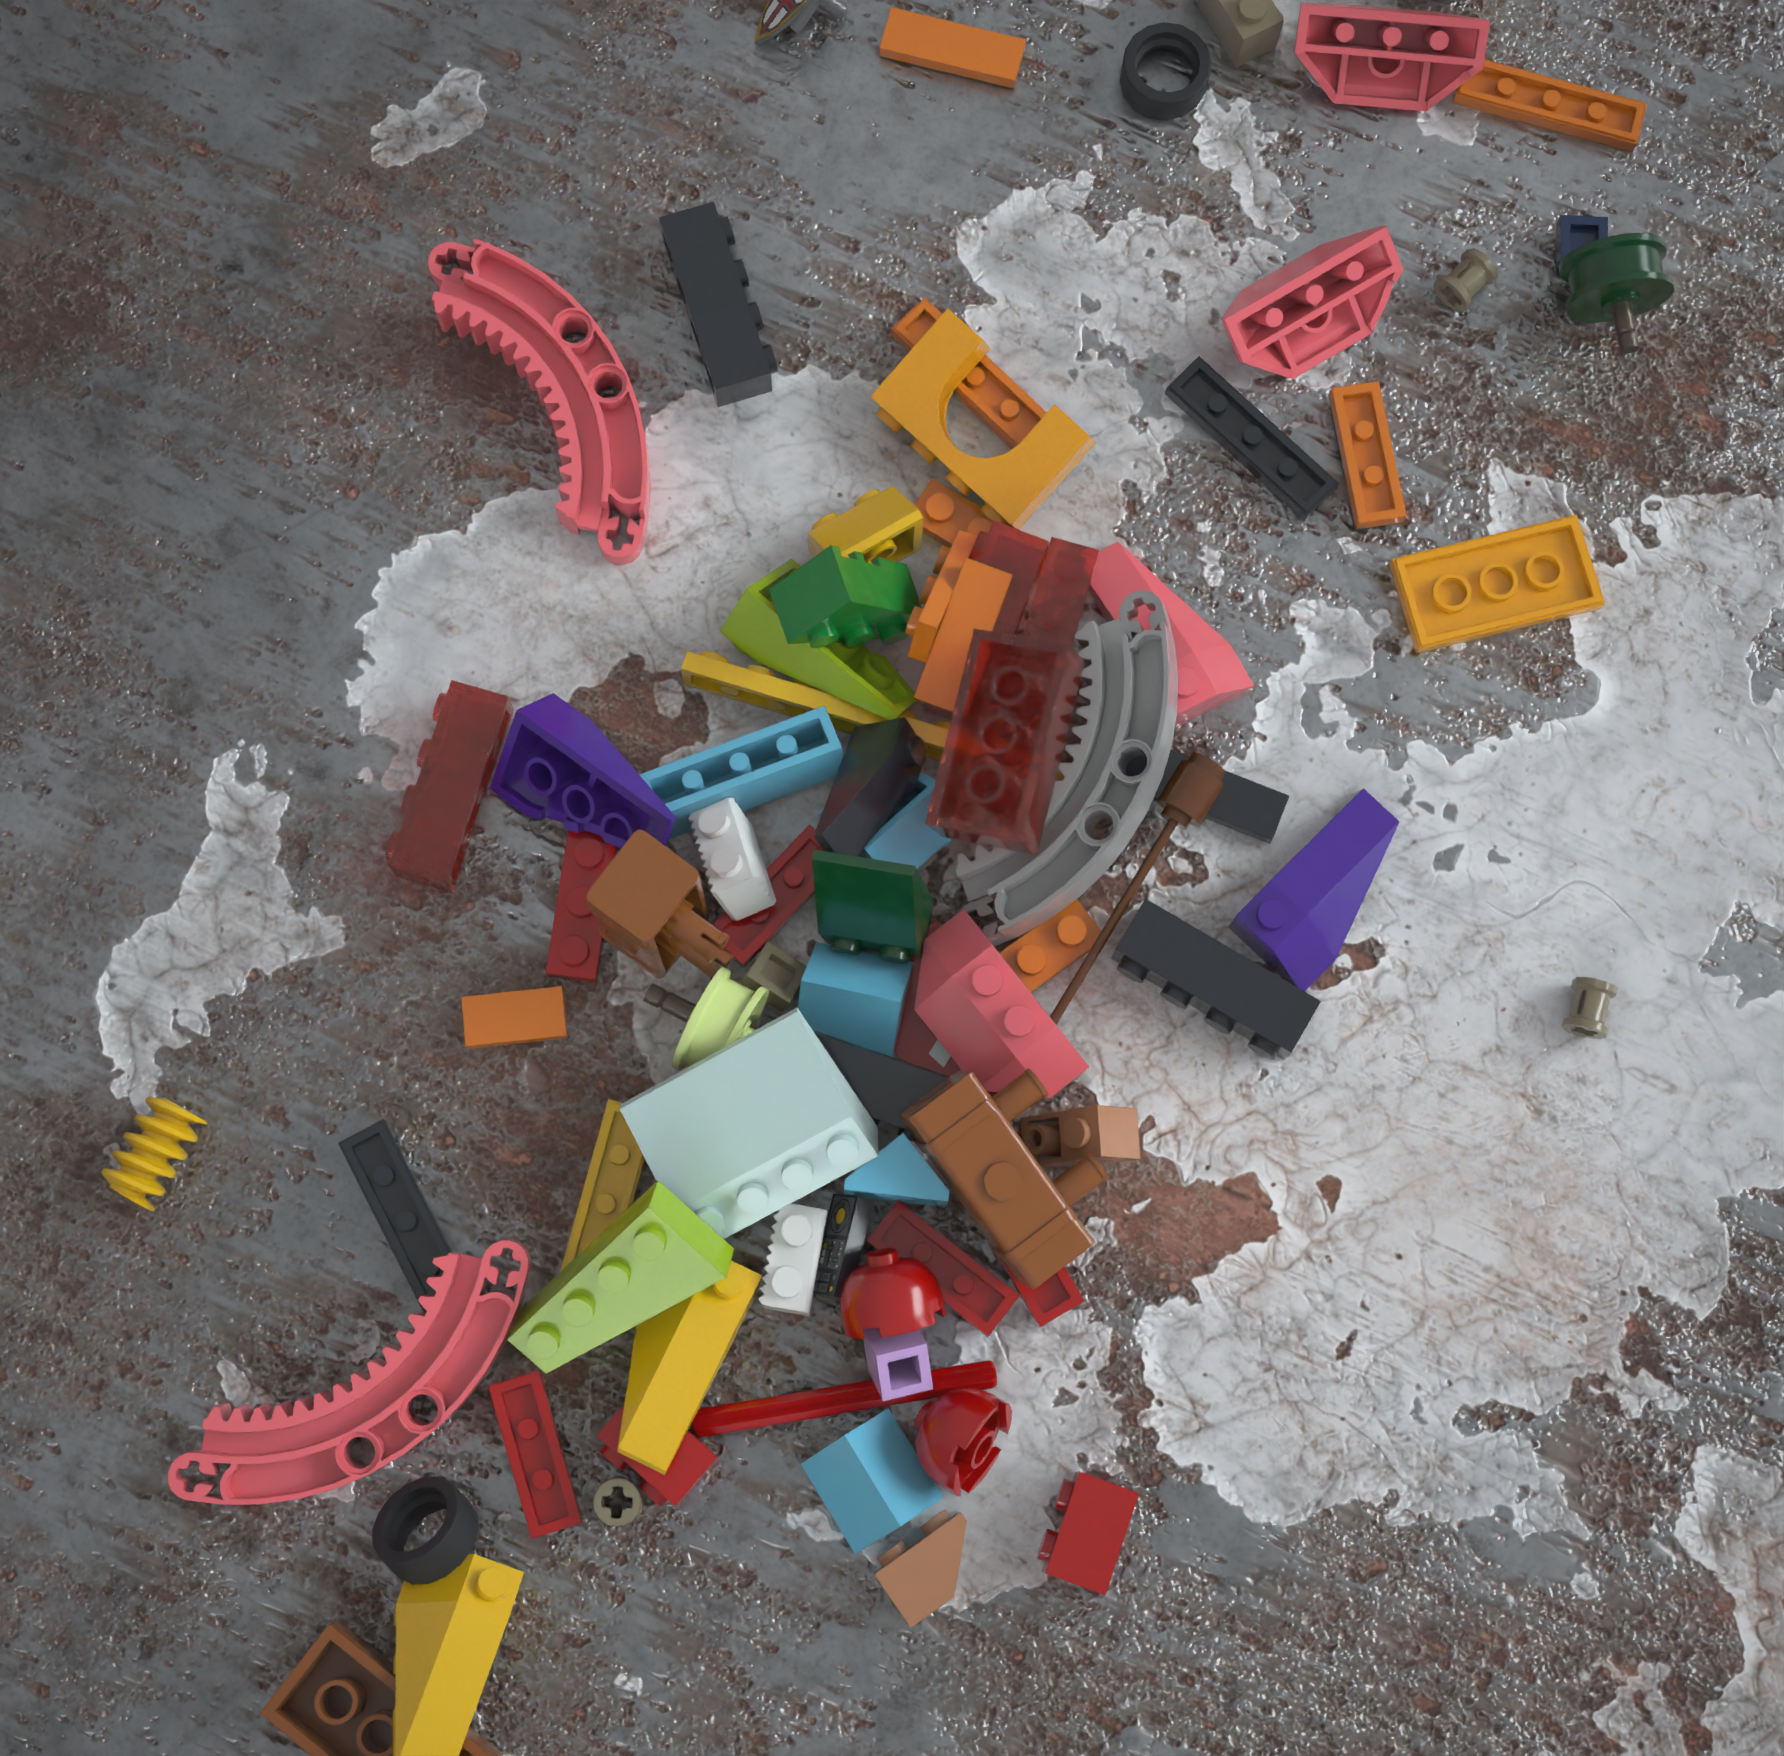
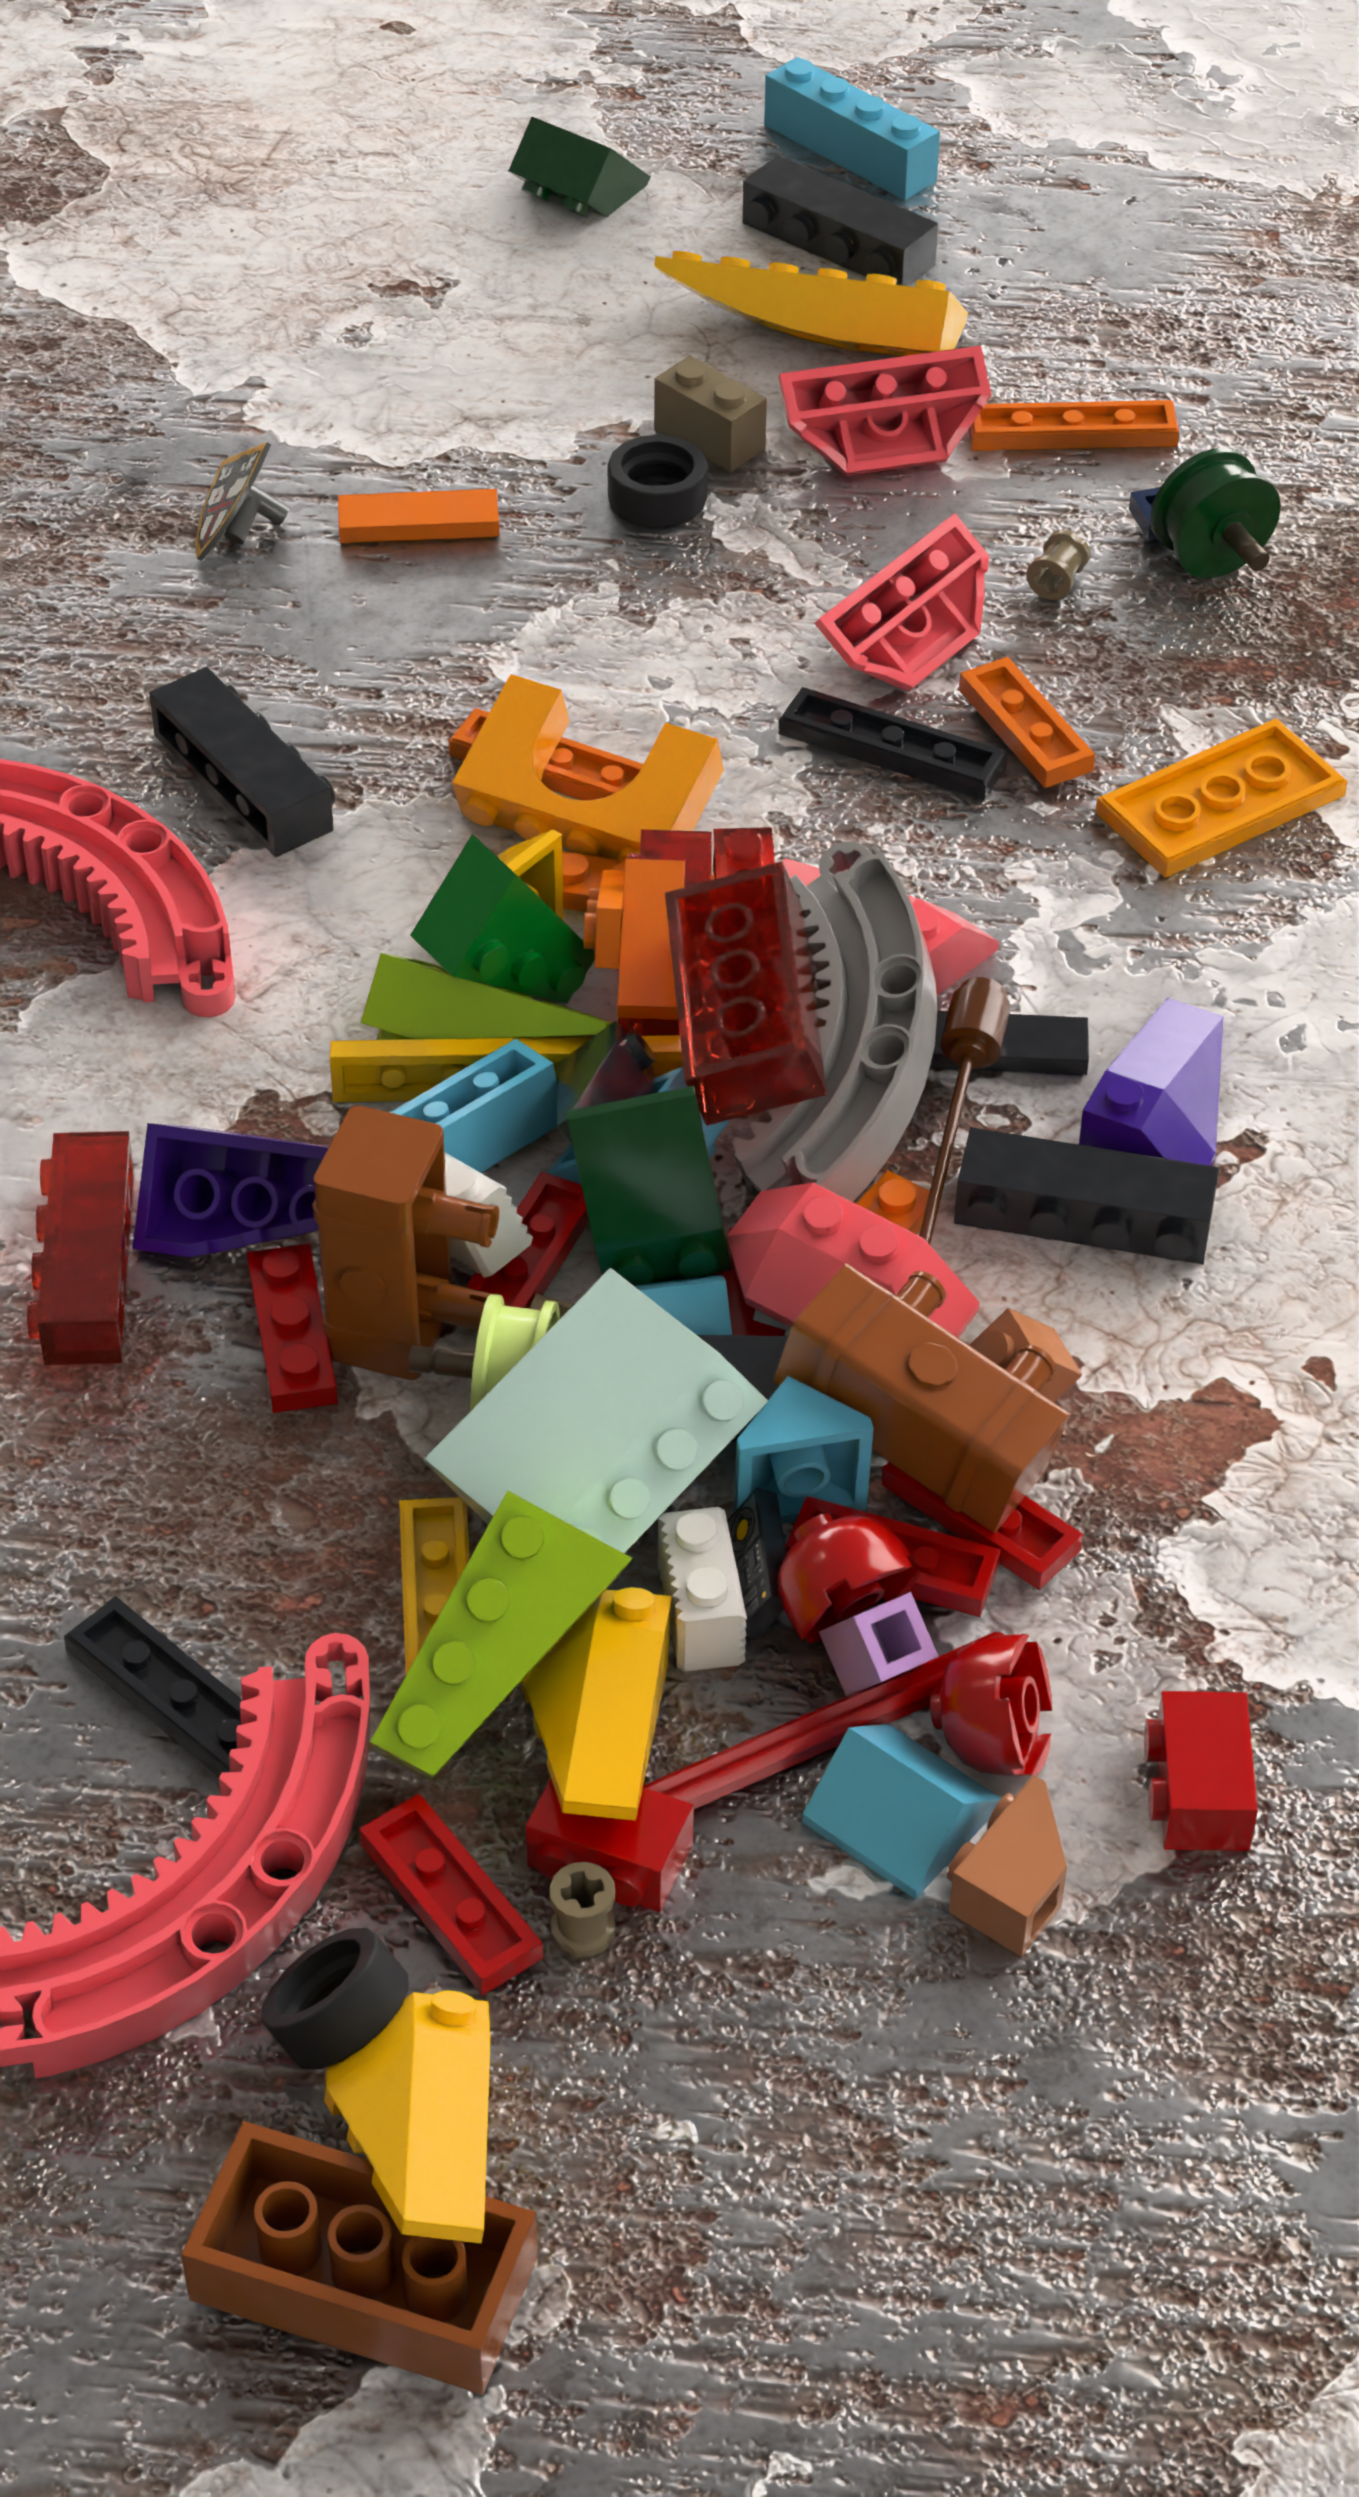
camera: 15 degrees left, 30 degrees down
orange tile [461,986,568,1049] -> none

